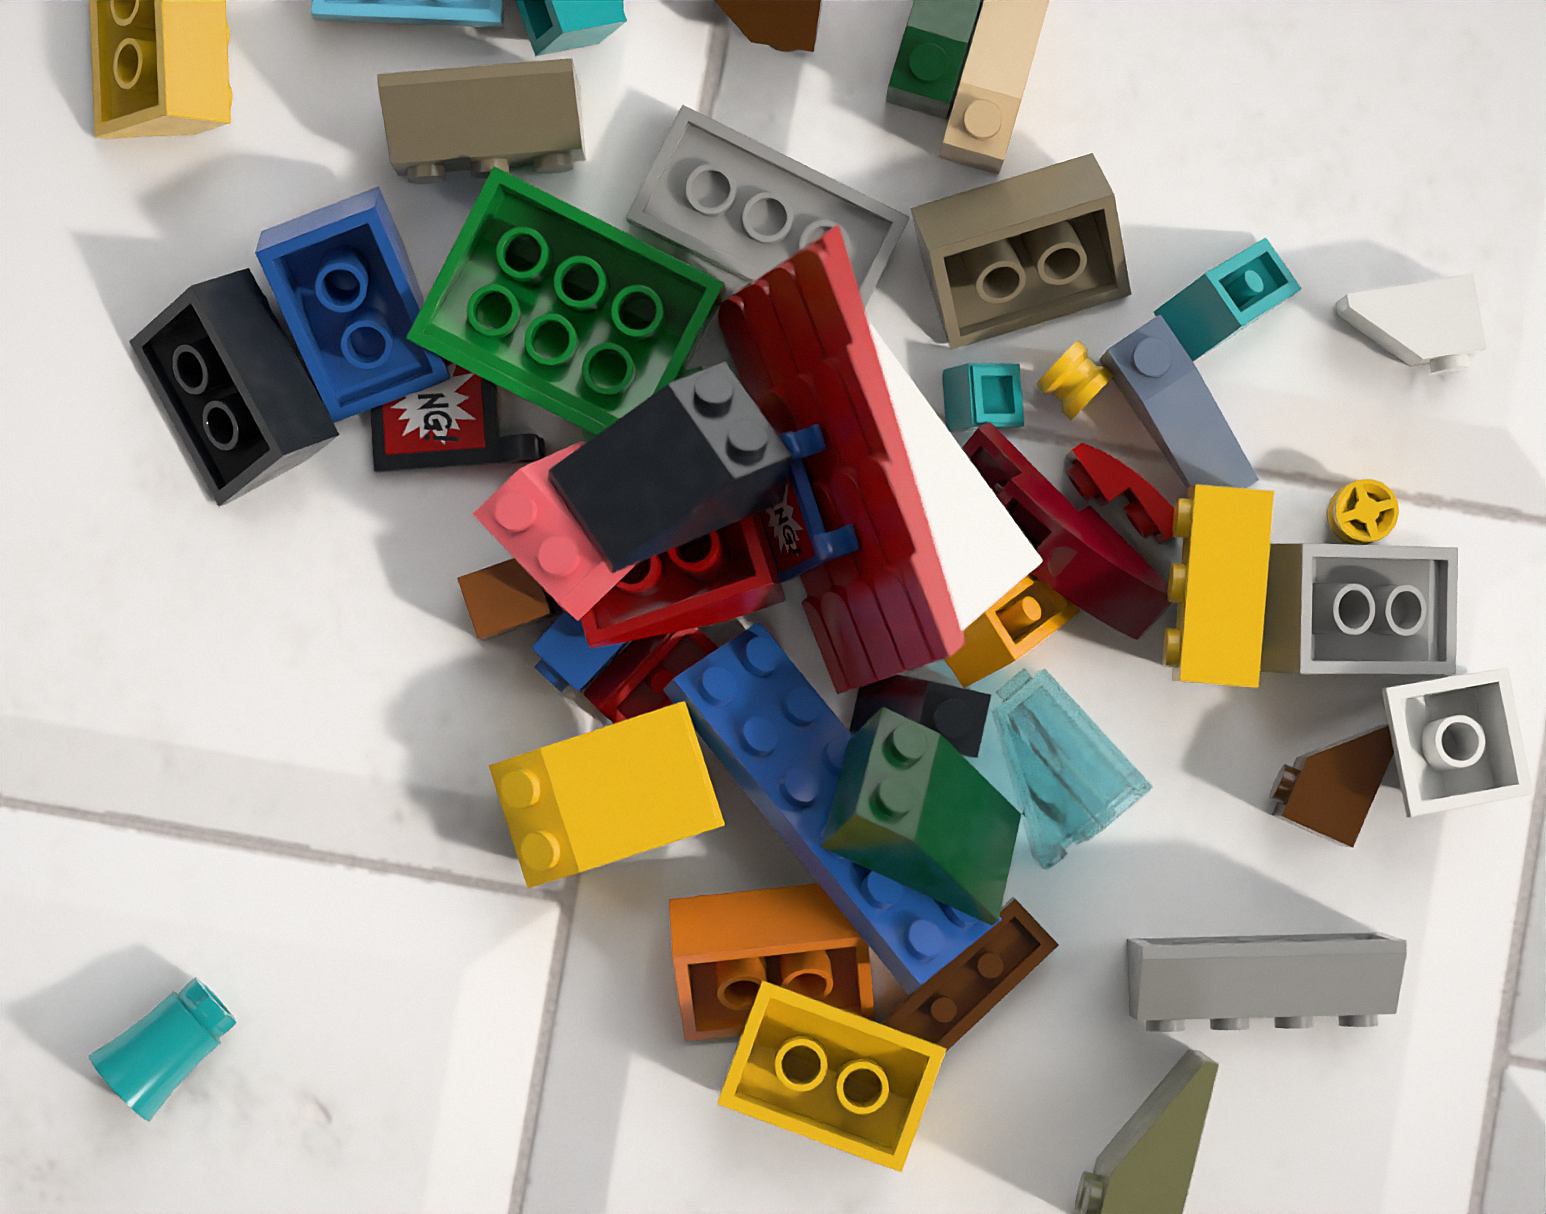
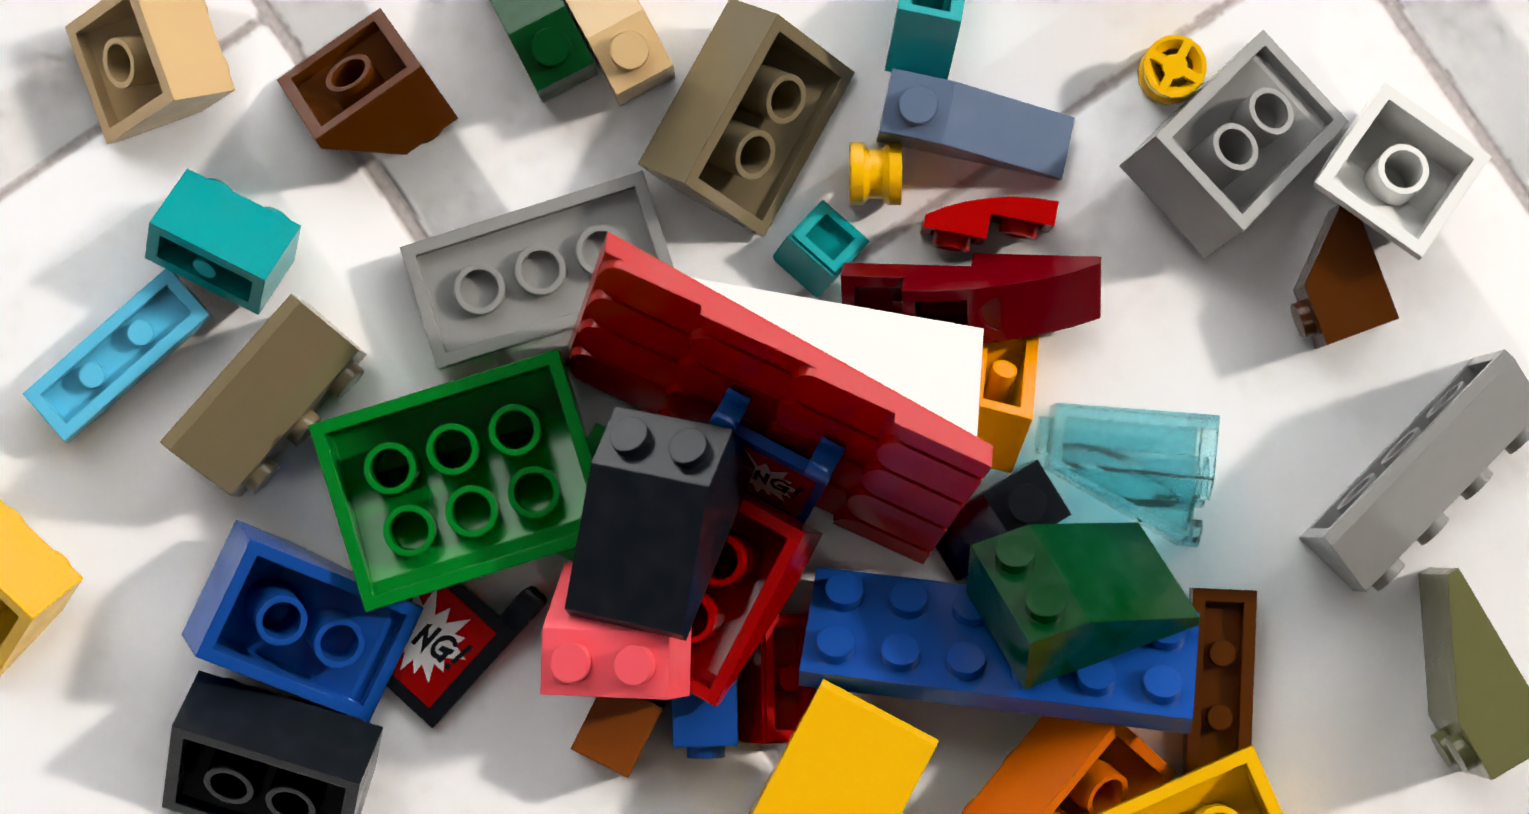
camera: 50 degrees left, 0 degrees up
yellow slope [1162,484,1274,688] -> none

